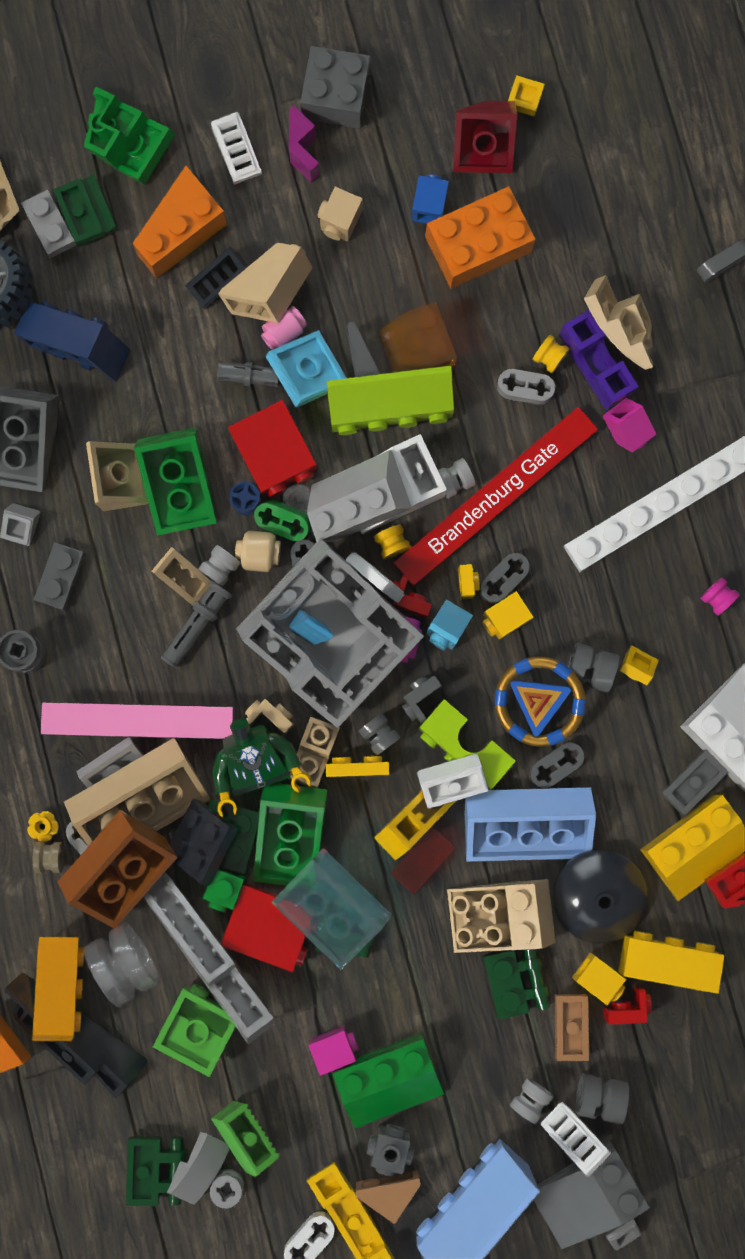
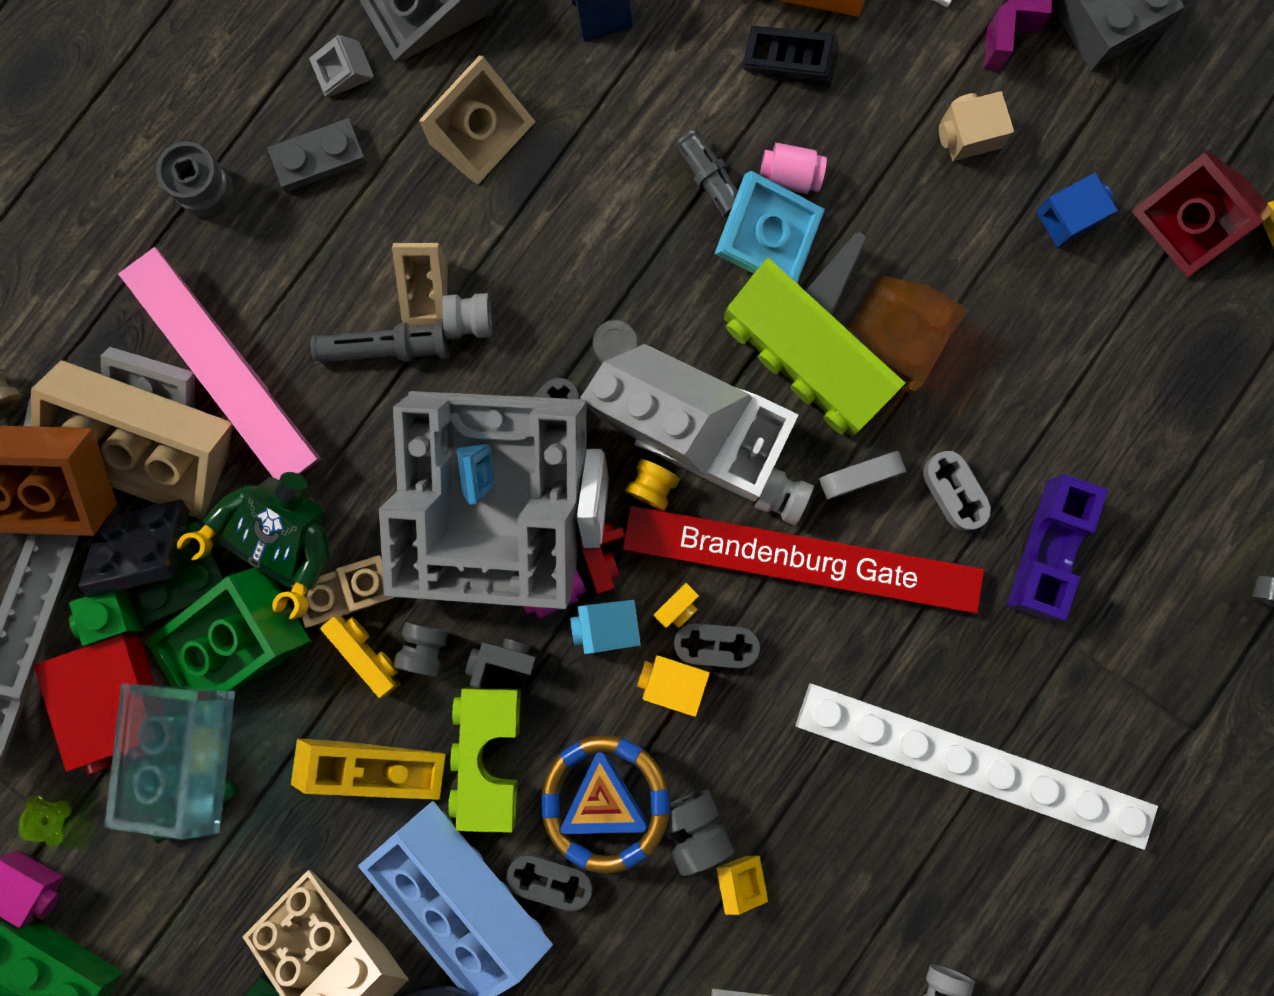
camera: 50 degrees right, 0 degrees up
yellow plate [27,811,59,842] -> none
green slope [134,427,217,536] -> none
tan slope [218,243,313,323] -> none
red brick [228,400,317,498] -> none
dark blue wheel [229,481,262,516] -> none
tan head [235,530,281,572] -> none
tan bracket [245,699,294,734] -> none
green beam [254,500,312,541] -> none
clear red plate [390,827,456,895] -> none
white slope [417,754,489,809] -> none
orange brick [425,186,536,289] -> none
yellow wheel [532,334,570,373] -> none
tan slope [584,275,653,370] -> none
dark pink brick [603,398,656,453] -> none
dark pink wheel [700,577,740,616] -> none
none -> clear neon green plate [18,795,71,847]
none -> light grey beam [819,451,906,500]

